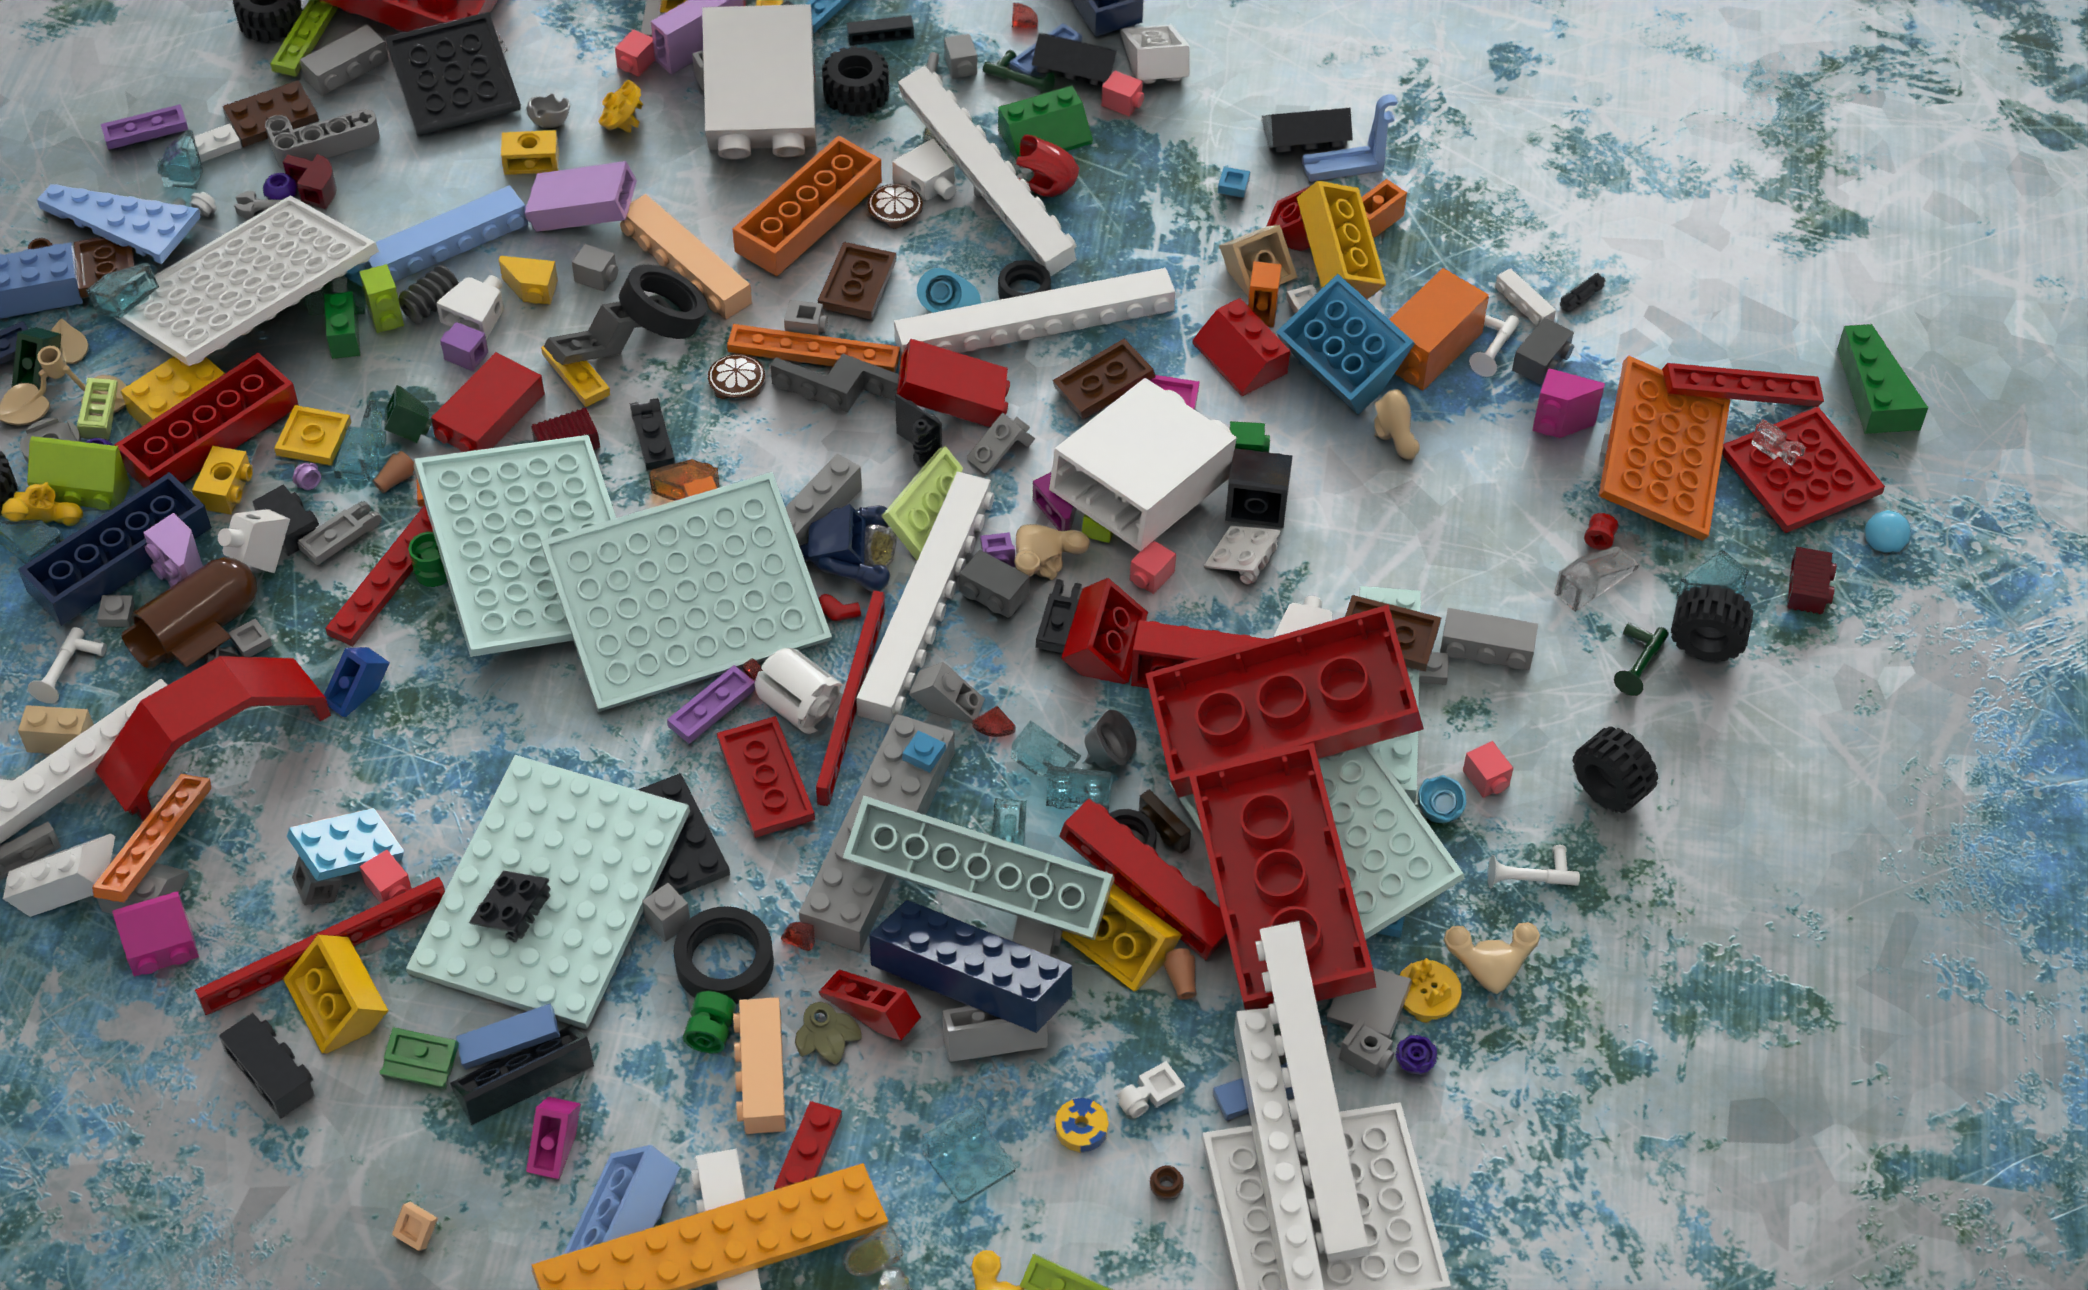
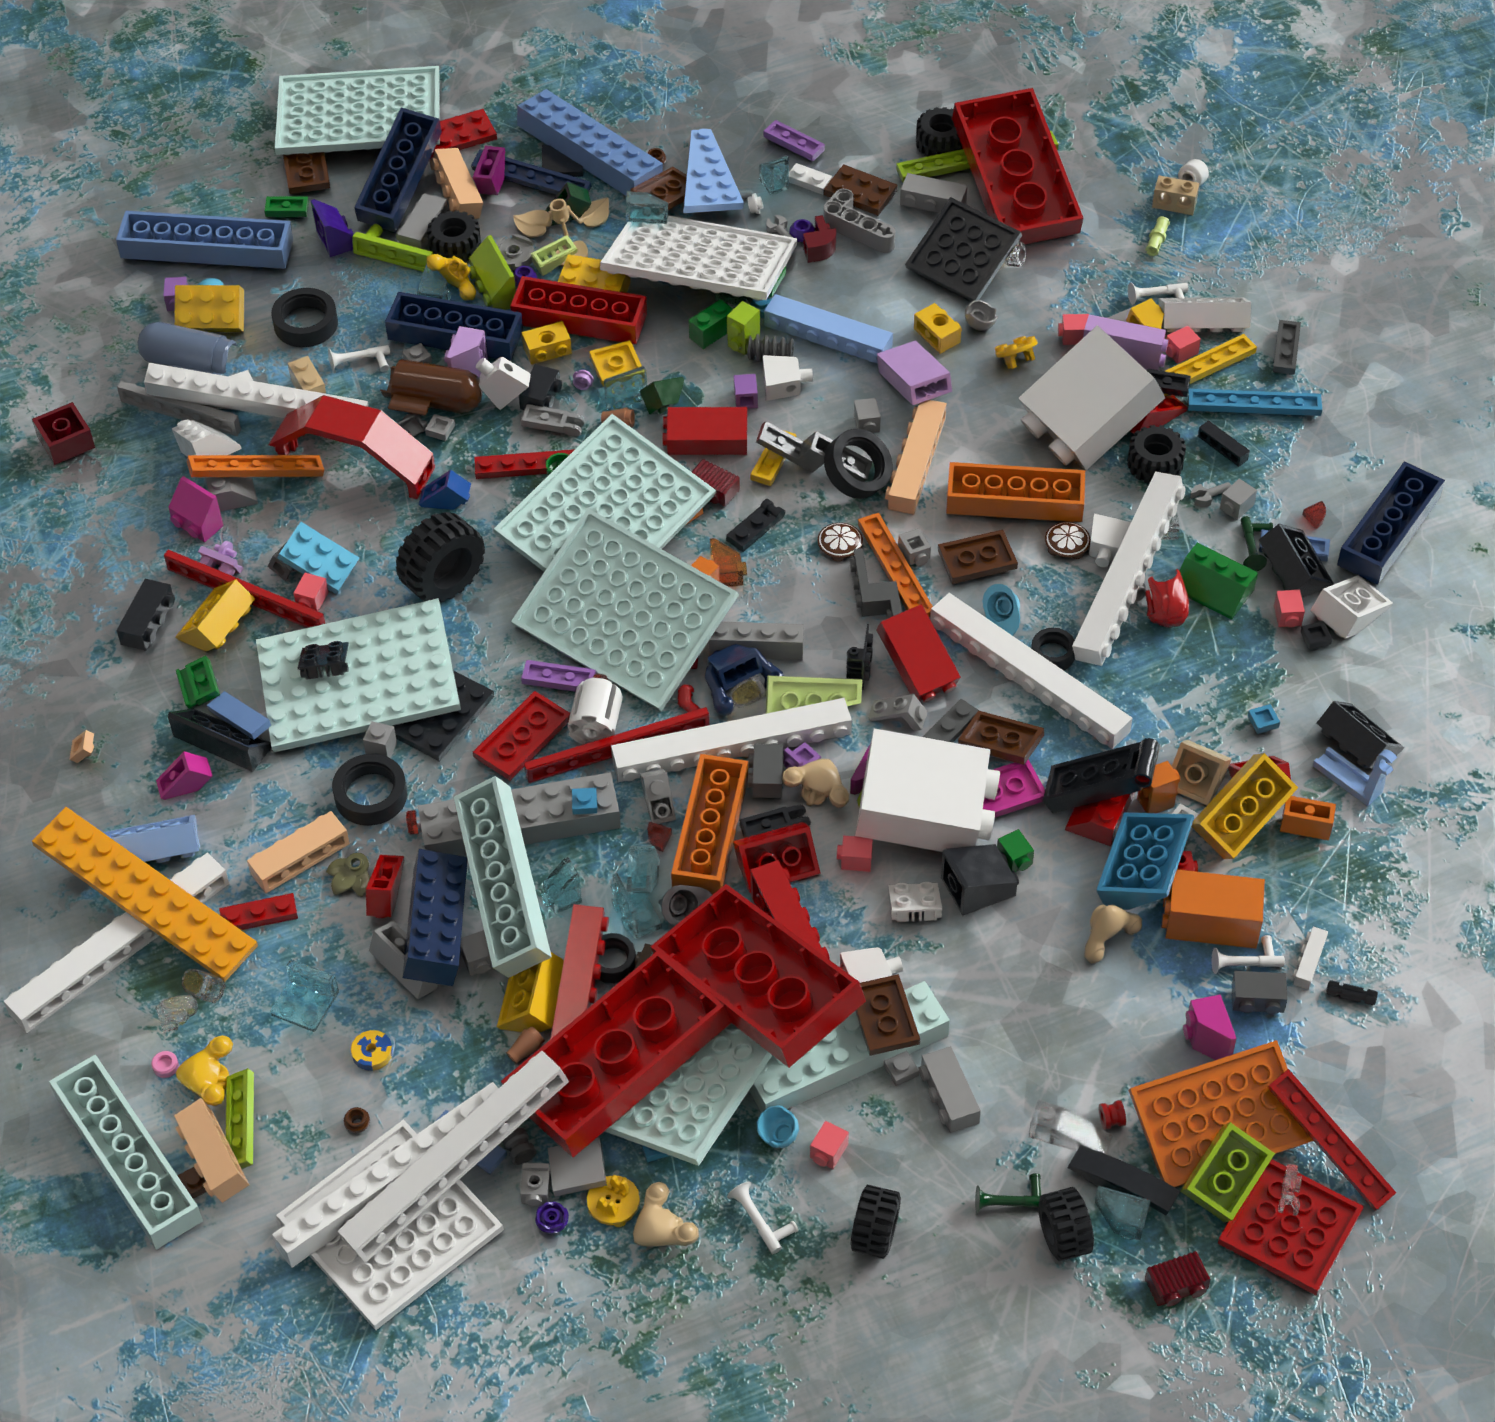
camera: 60 degrees right, 0 degrees up
yellow slope [499,256,558,305] -> none
green wheel [683,991,737,1054] -> none
white plate [1117,1061,1185,1118] -> none
green wedge [1837,324,1928,434] -> none
medium azure hair [1865,510,1911,553] -> none
none -> lavender hips [198,541,243,576]
none -> black tyre [396,512,485,603]
none -> orange brick [671,754,748,895]
none -> dark grey plate [923,699,980,743]
none -> black hinge [1042,738,1160,813]
none -> black slope [1067,1145,1180,1216]
none -> lime brick [1180,1122,1275,1223]
none -> black plate [1300,621,1332,650]

